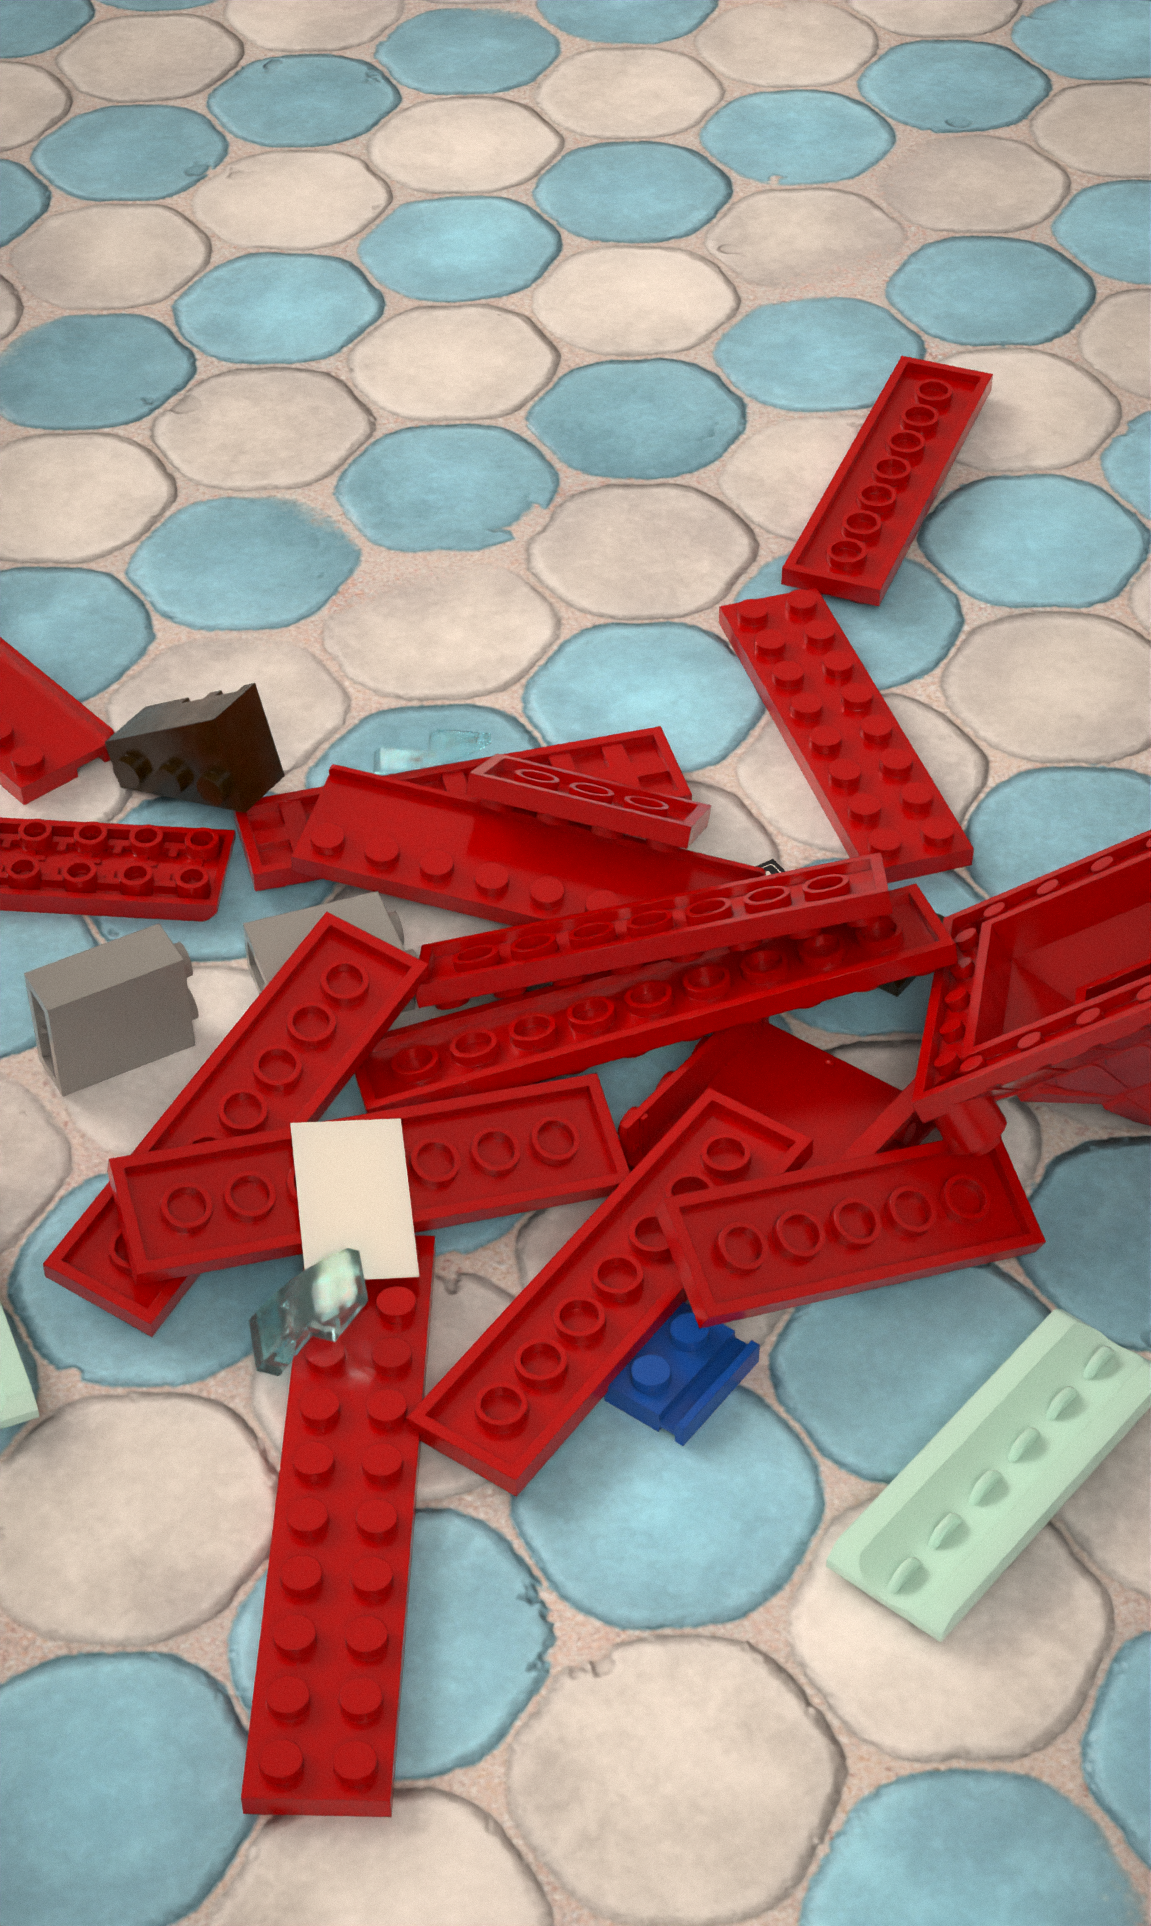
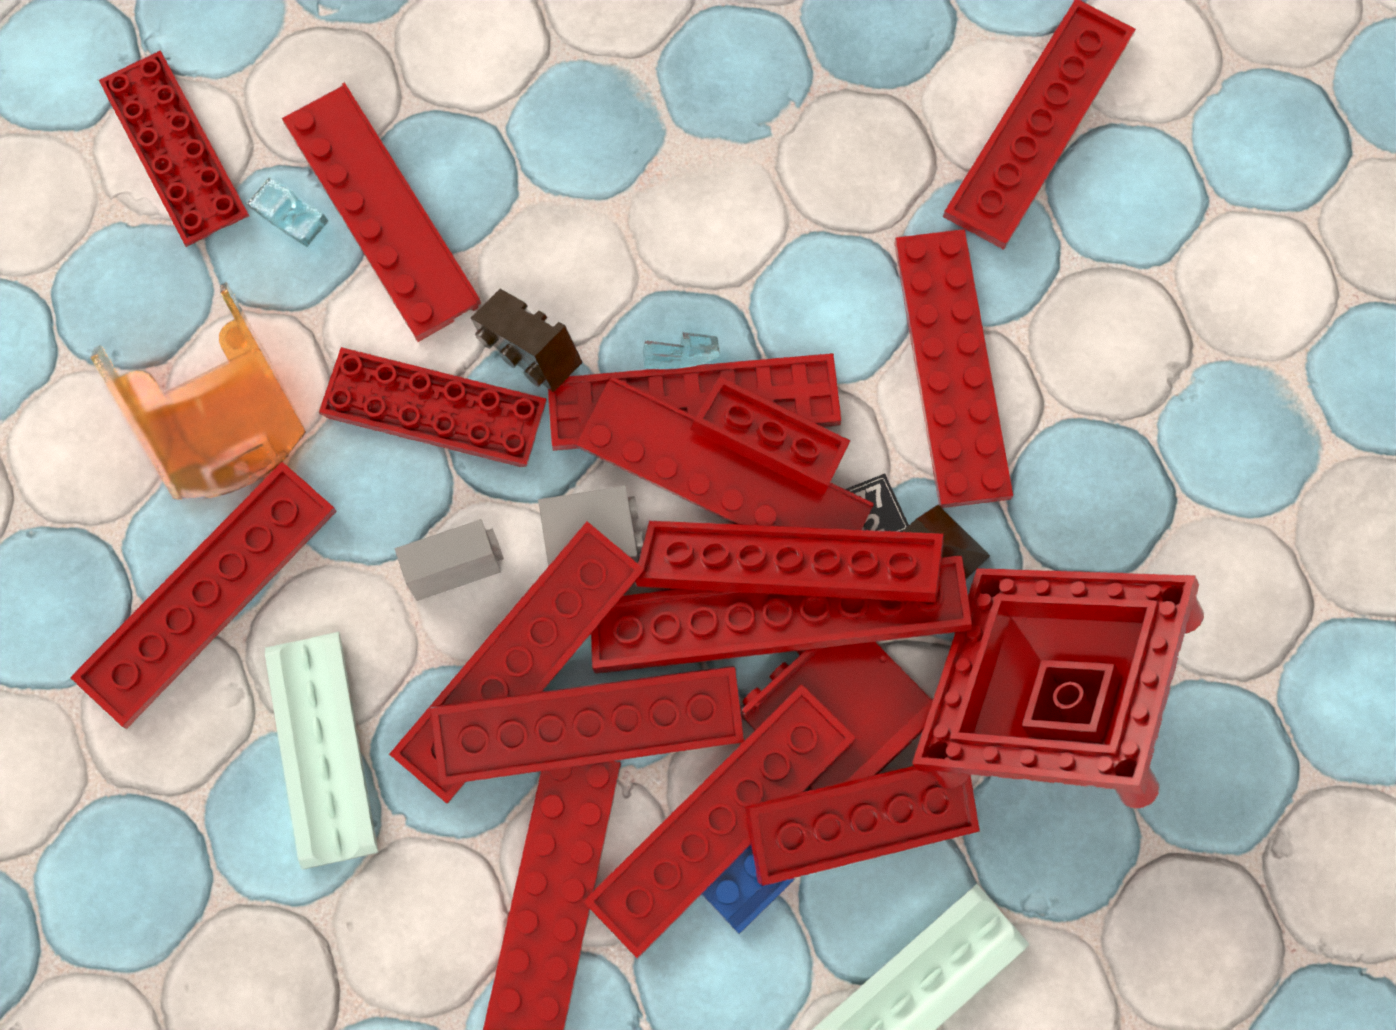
camera: 10 degrees right, 30 degrees up
clear light blue slope [249,1248,368,1376] -> none
white sticker [290,1118,419,1283] -> none

